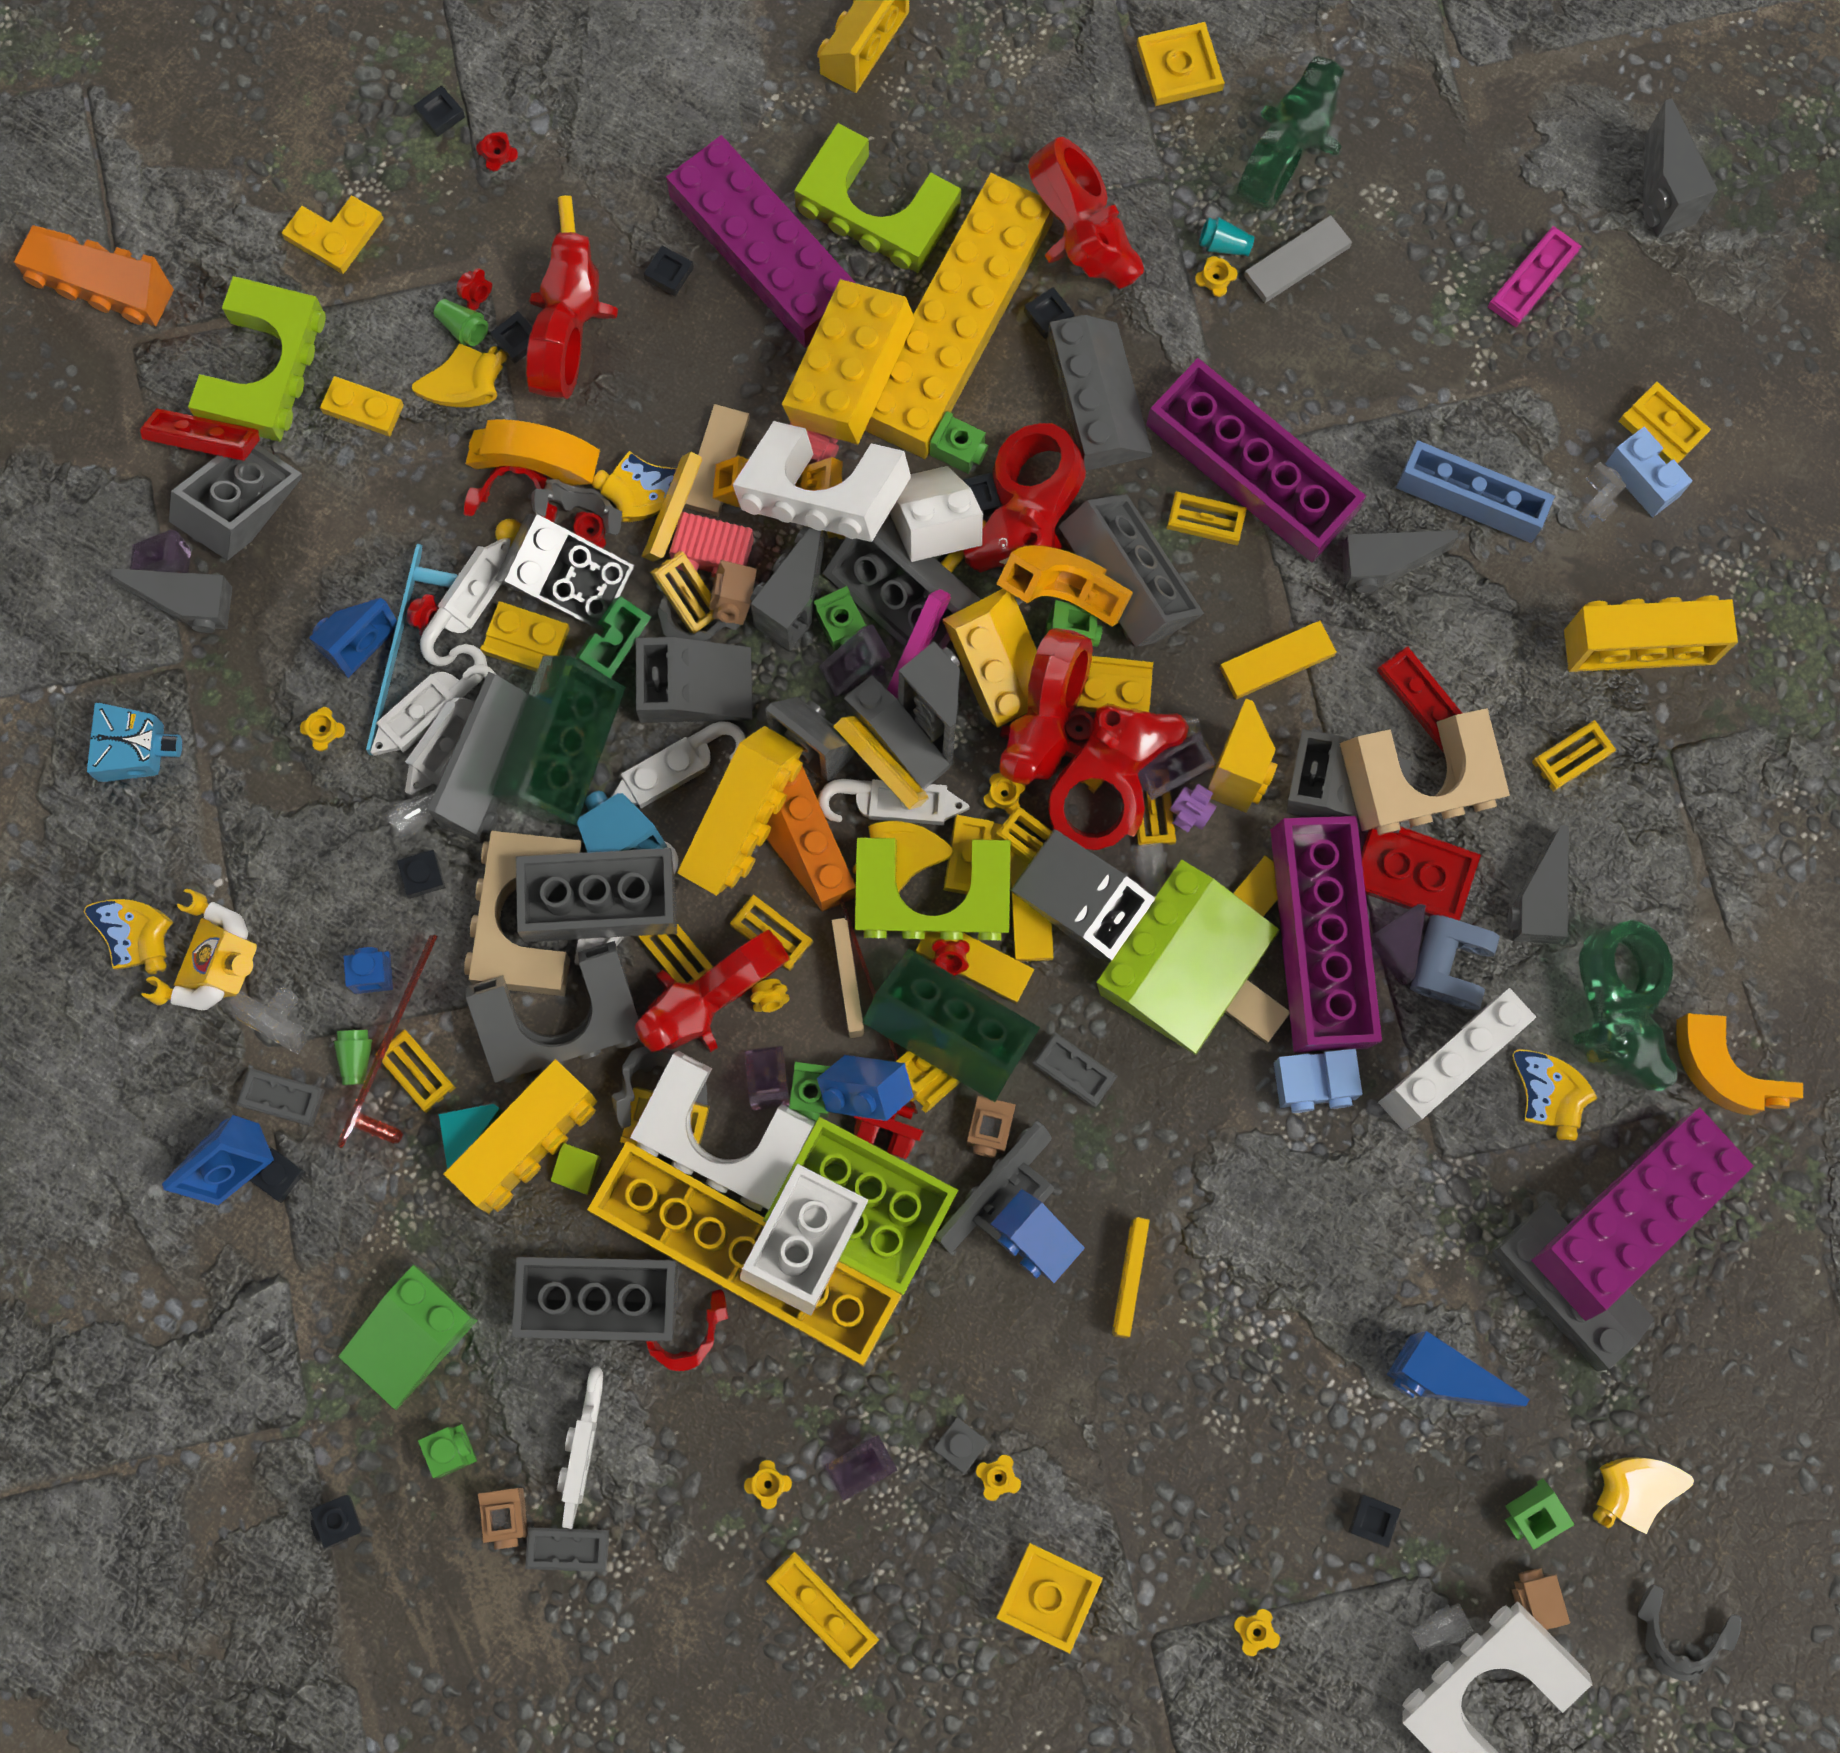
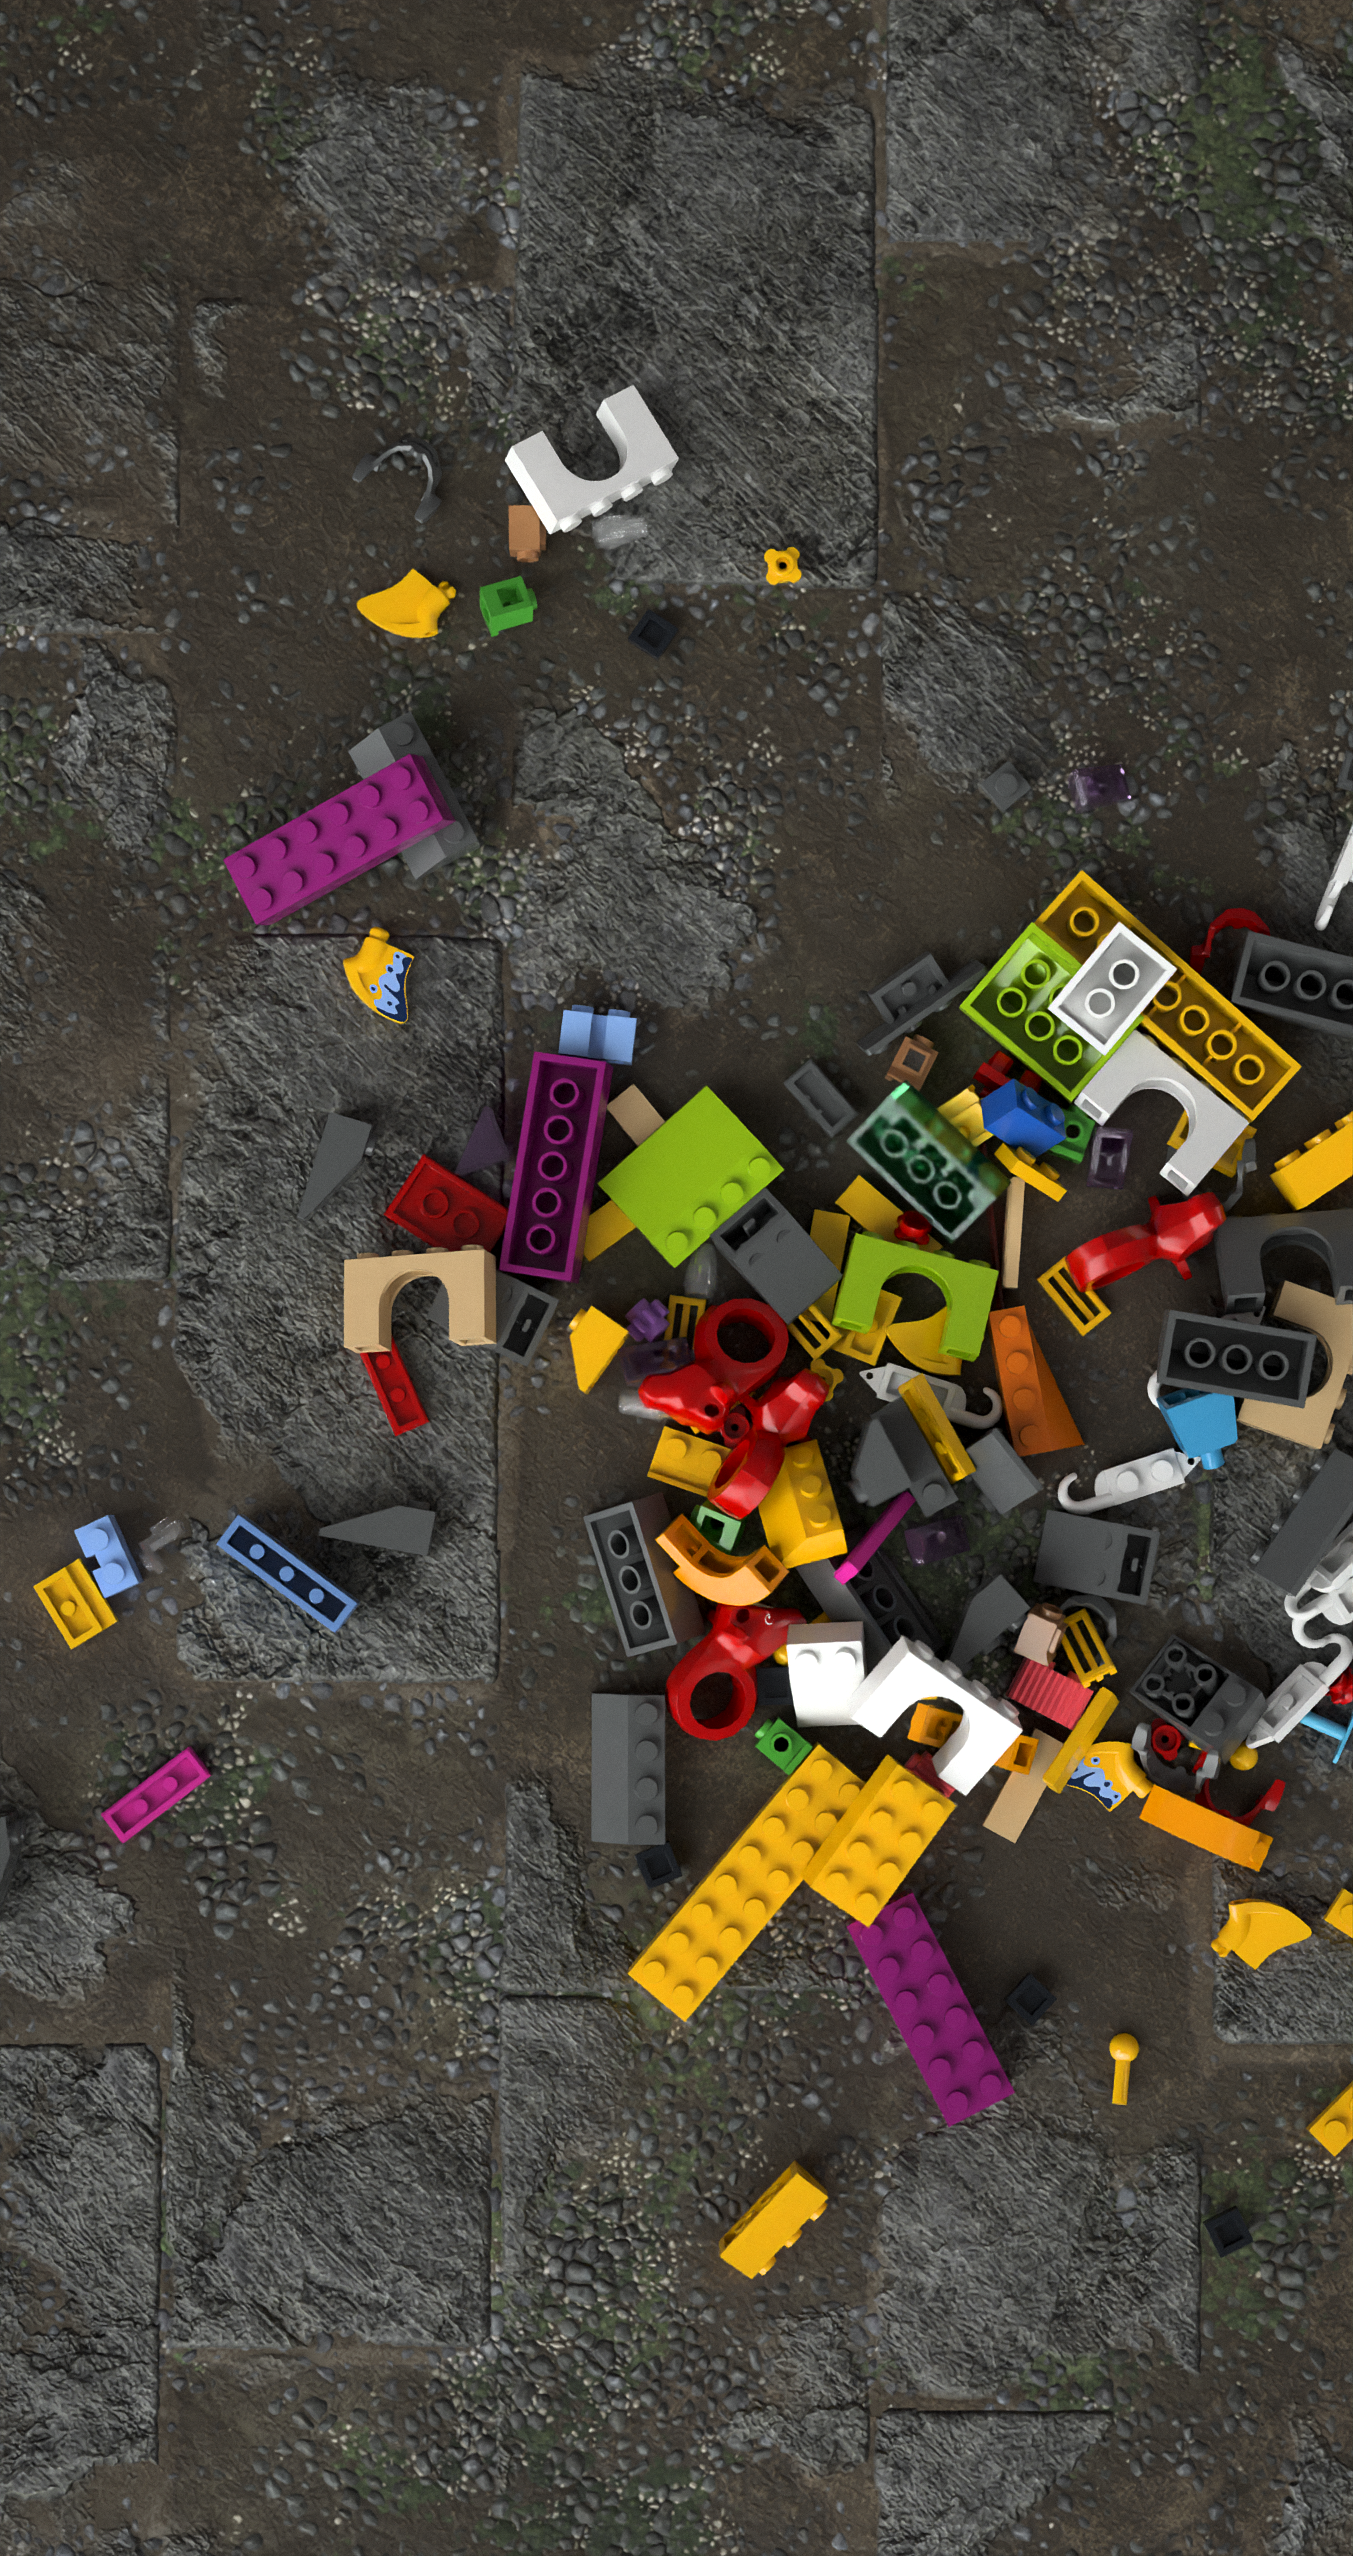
camera: 165 degrees left, 10 degrees up
bright green cone [434,299,488,346] -> none
red plate [456,268,492,310] -> none
red plate [476,132,518,172] -> none
yellow plate [480,601,570,677] -> none
black plate [490,311,533,364] -> none
clear green brick [492,655,626,826] -> none
red animal [526,232,618,399] -> none
lime slope [551,1143,601,1195] -> none
green brick [573,596,651,681] -> none
yellow tile [638,924,713,983] -> none
yellow brick [677,726,804,896] -> none
yellow plate [744,1460,792,1509] -> none
yellow plate [750,979,790,1012] -> none
yellow tile [766,1552,879,1669] -> none
lime arch [794,123,961,273] -> none
bright green brick [813,586,867,651] -> none
yellow plate [976,1455,1021,1501] -> none
brick [991,1189,1085,1283] -> none
yellow plate [996,1543,1103,1654] -> none
red animal [1028,136,1144,289] -> none
yellow tile [1112,1217,1150,1339] -> none
yellow plate [1137,22,1225,106] -> none
magenta brick [1146,358,1366,563] -> none
yellow tile [1167,491,1247,546] -> none
yellow plate [1195,256,1238,297] -> none
teal cone [1199,216,1254,257] -> none
yellow tile [1220,620,1337,700] -> none
clear green animal [1236,55,1344,213] -> none
light grey tile [1244,215,1352,303] -> none
white arch [1378,988,1536,1131] -> none
blue slope [1387,1331,1530,1408] -> none
sand blue connector [1410,915,1500,1010] -> none
yellow tile [1532,720,1616,792] -> none
yellow brick [1564,595,1738,672] -> none
clear green animal [1573,920,1678,1091] -> none
light orange arch [1676,1013,1803,1116] -> none
none -> yellow plate [994,1143,1067,1202]

